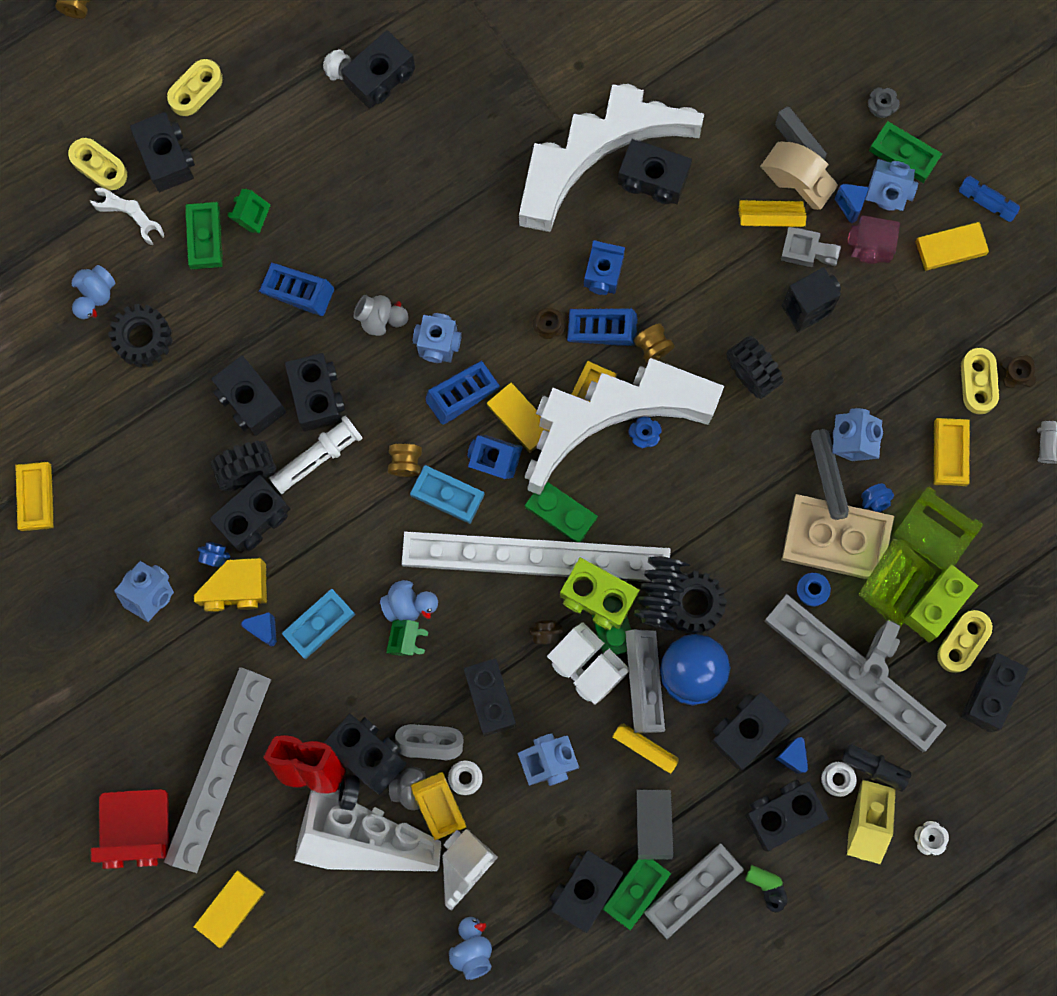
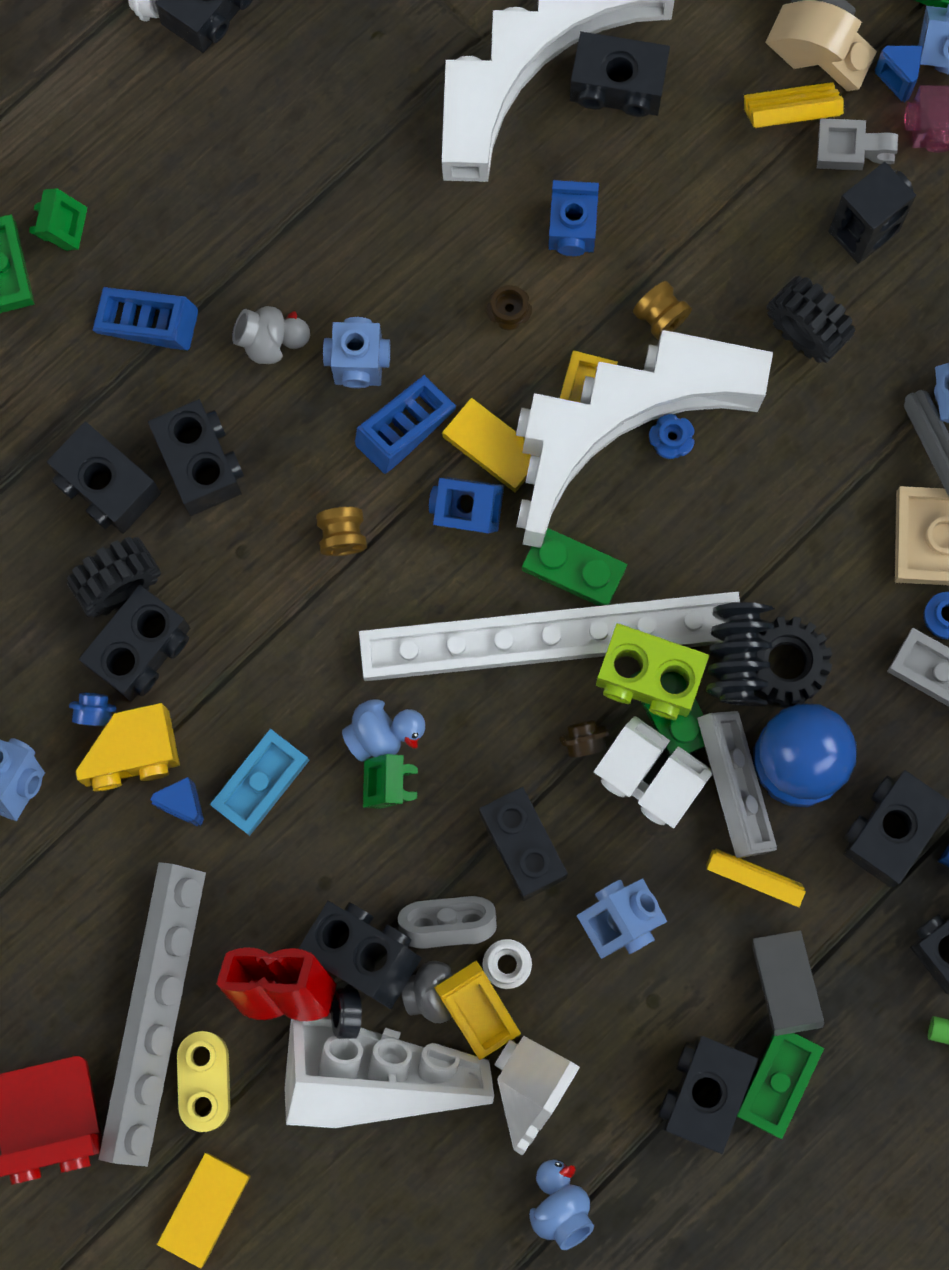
camera: 10 degrees left, 0 degrees up
white pin [269,415,363,494] -> none
dark azure plate [410,465,485,524] -> none
blue slope [567,309,638,346] -> none
light grey tile [644,843,744,939] -> none
none -> light yellow plate [177,1031,230,1132]

